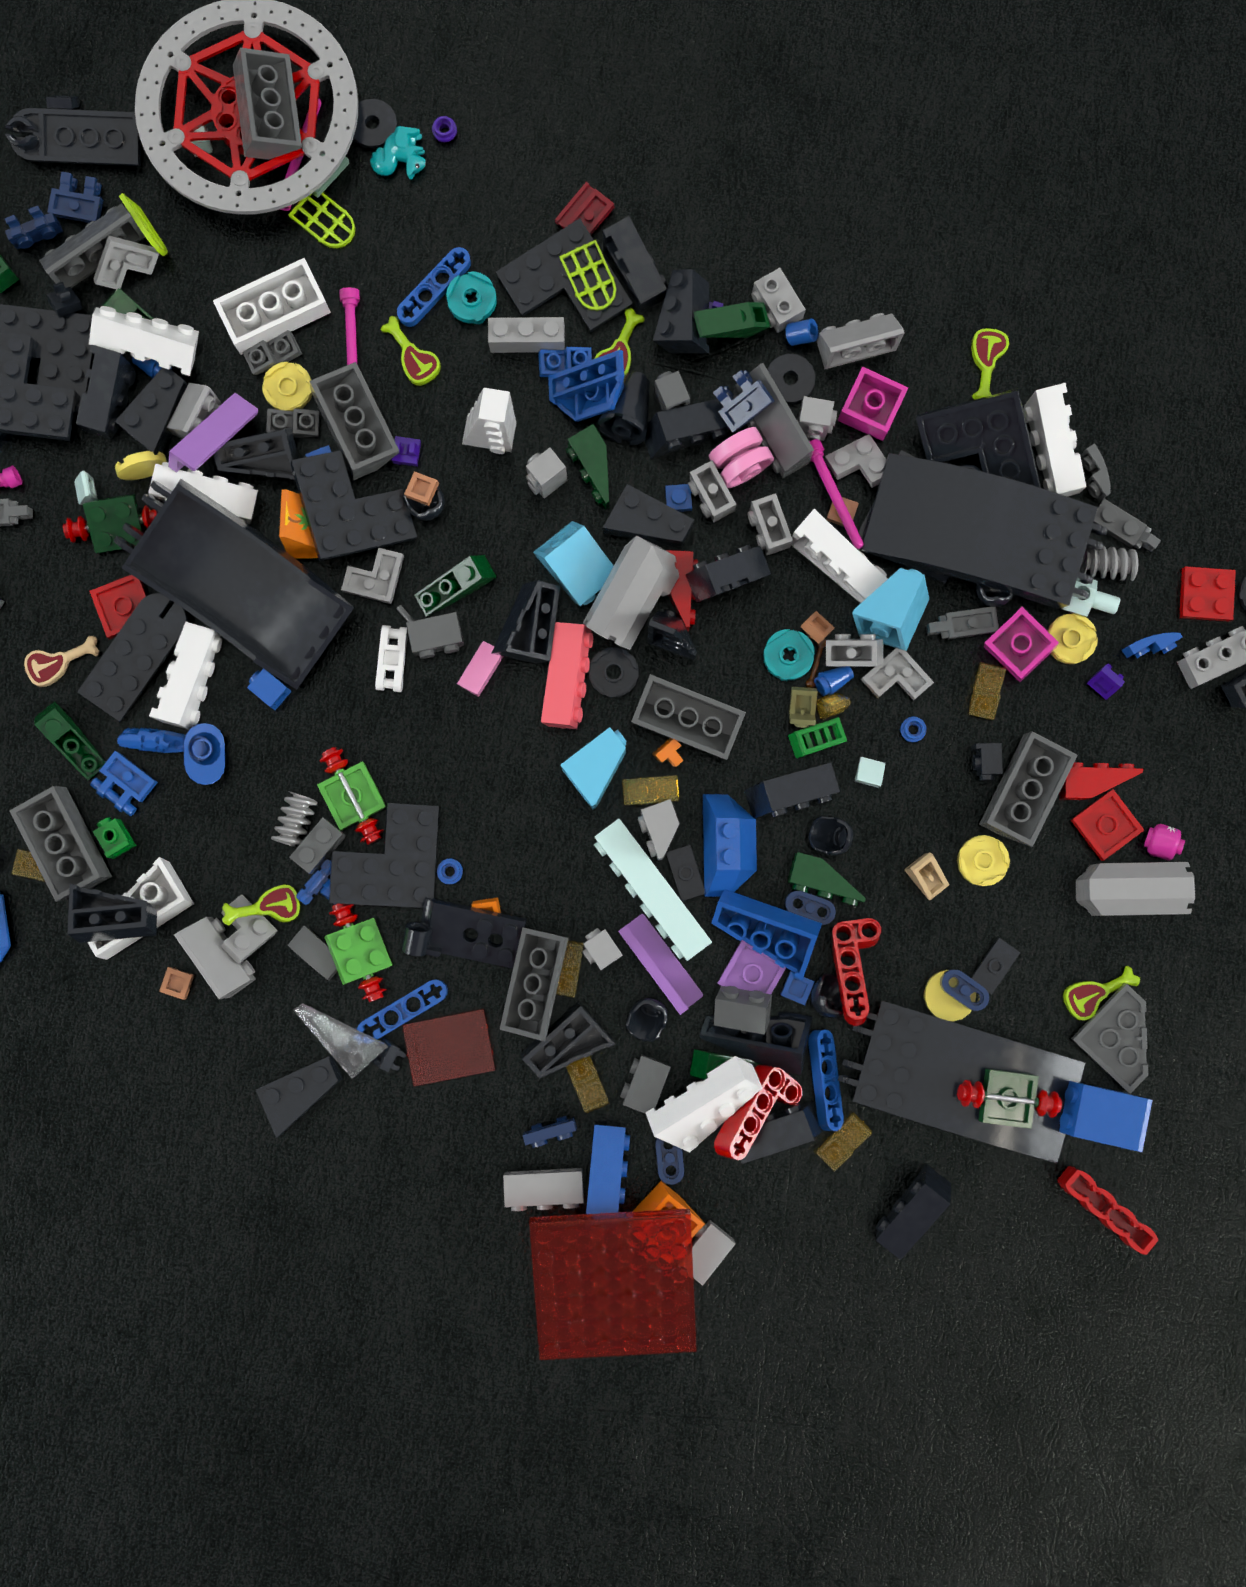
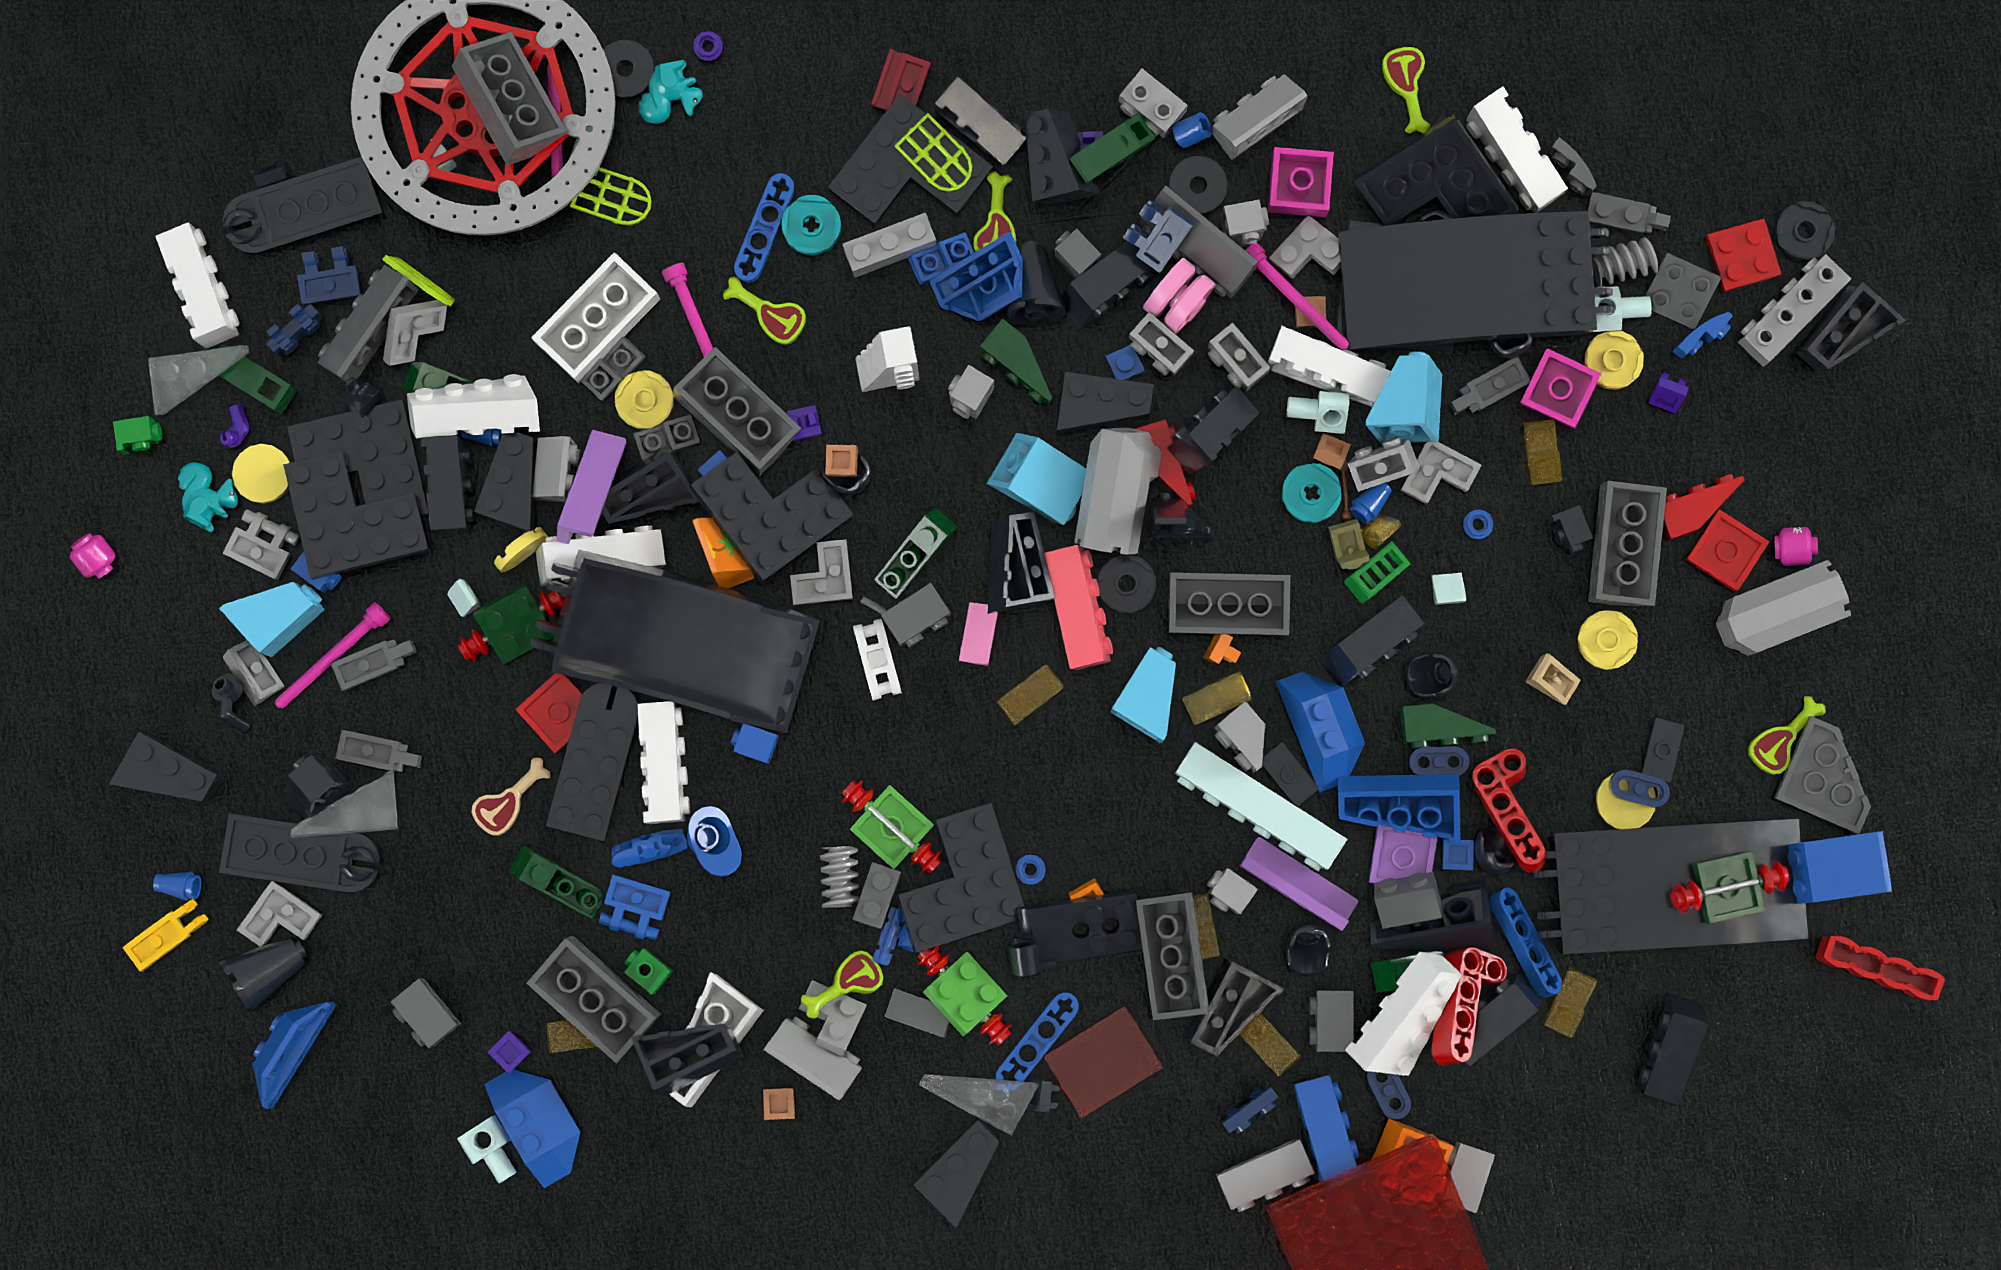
camera: 20 degrees left, 0 degrees up
none -> clear yellow slope [997,664,1065,725]
none -> light aqua piece [1286,391,1350,434]
none -> dark grey hinge [1646,253,1721,330]

